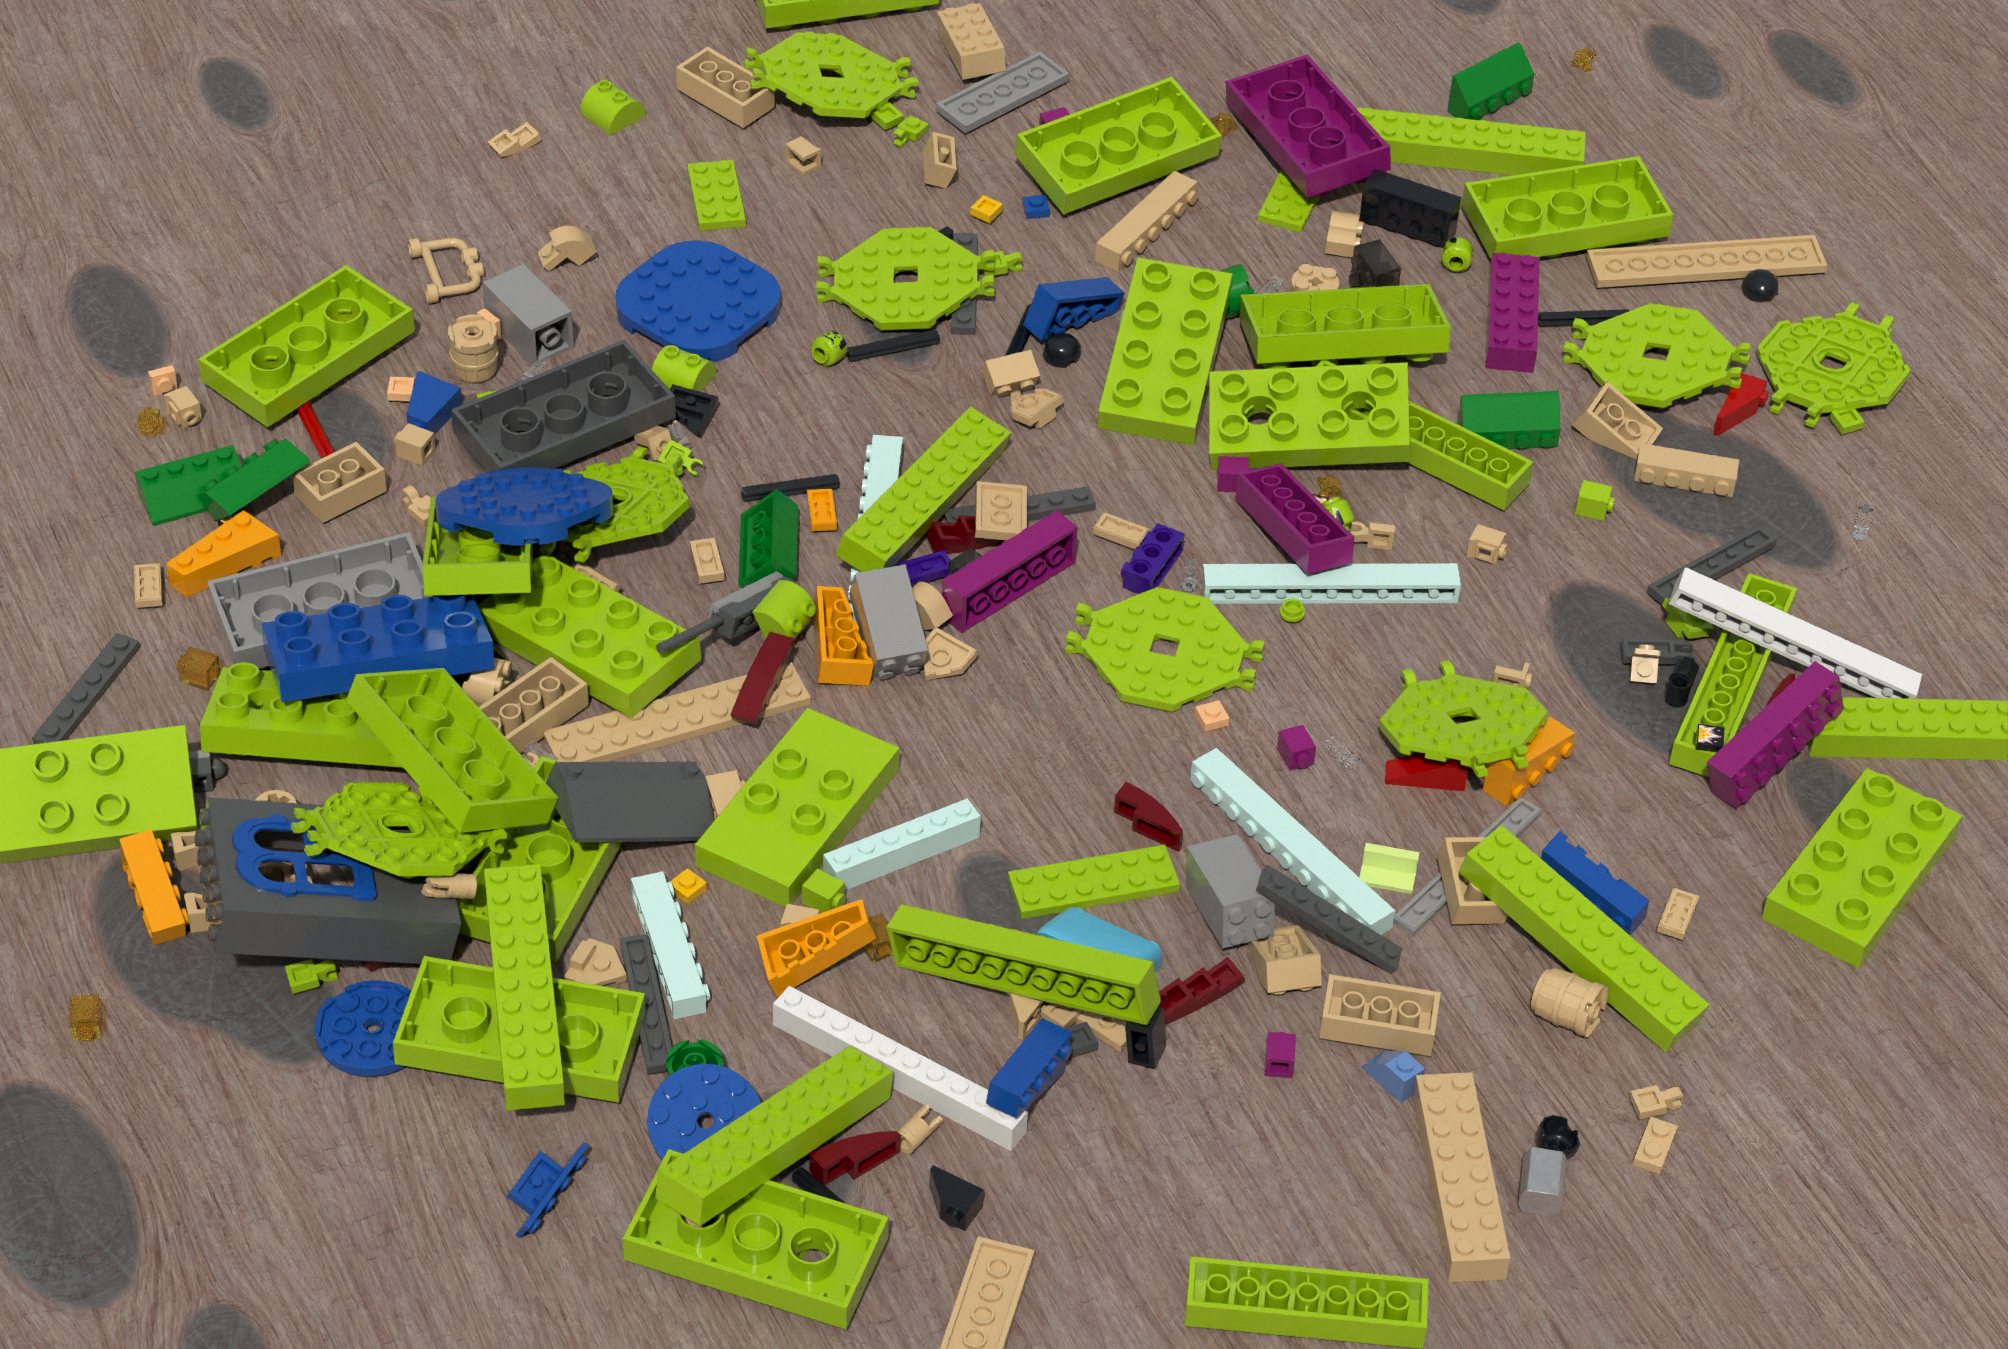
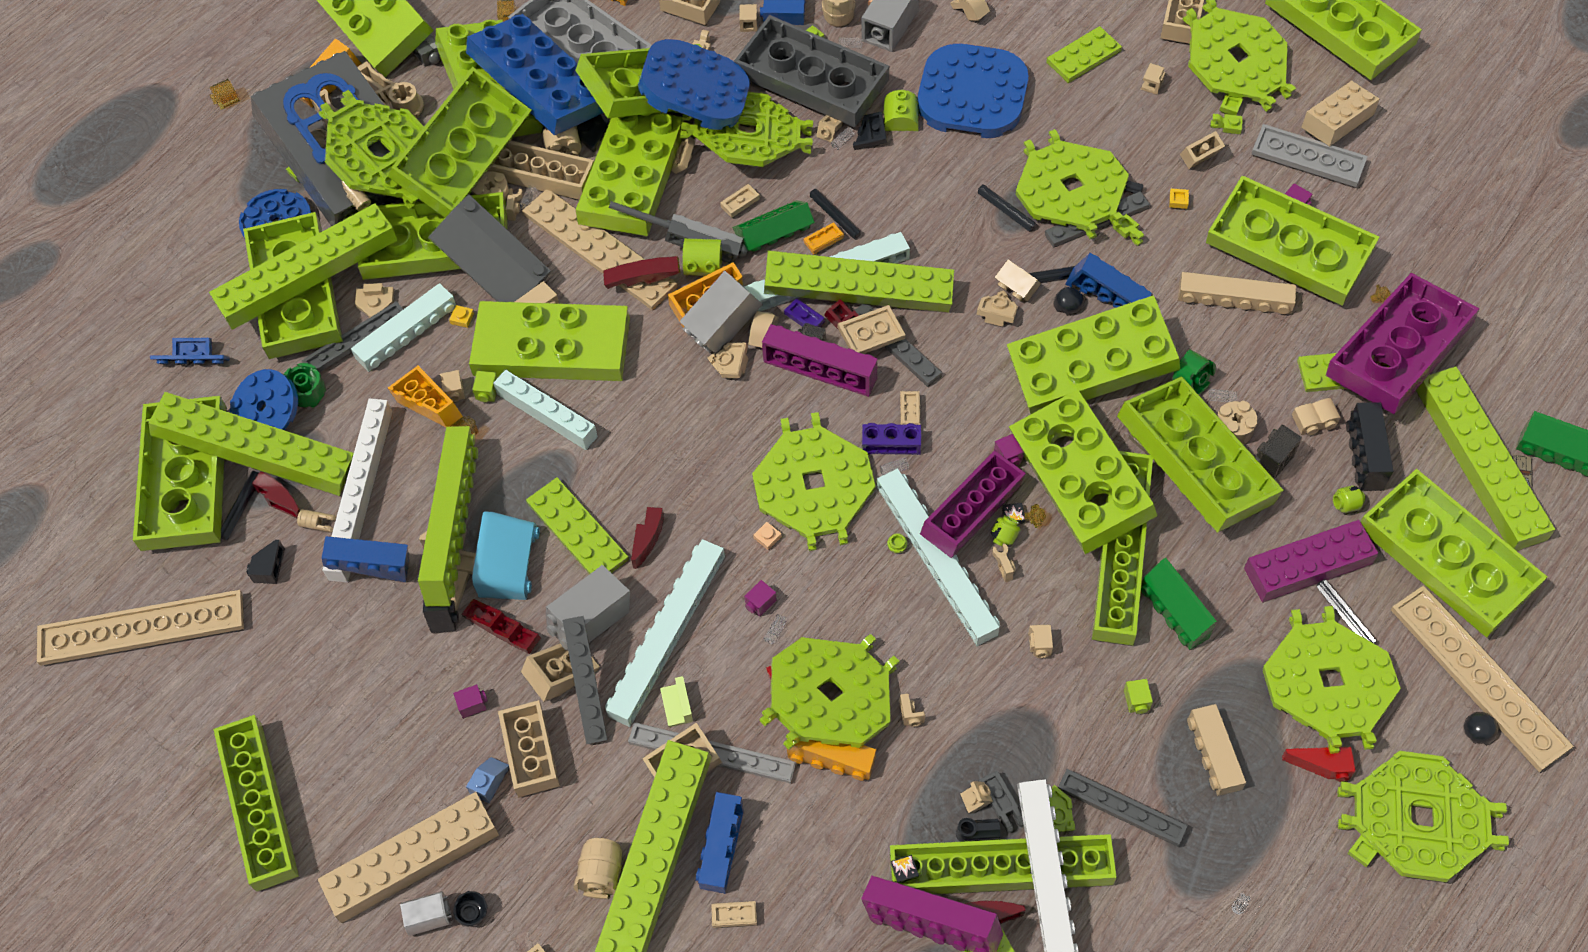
camera: 70 degrees right, 15 degrees up
lime plate [658,439,705,477] -> none
lime head [811,331,847,366] -> none
blue plate [1022,195,1050,219] -> none
tan slope [1572,381,1663,459] -> none

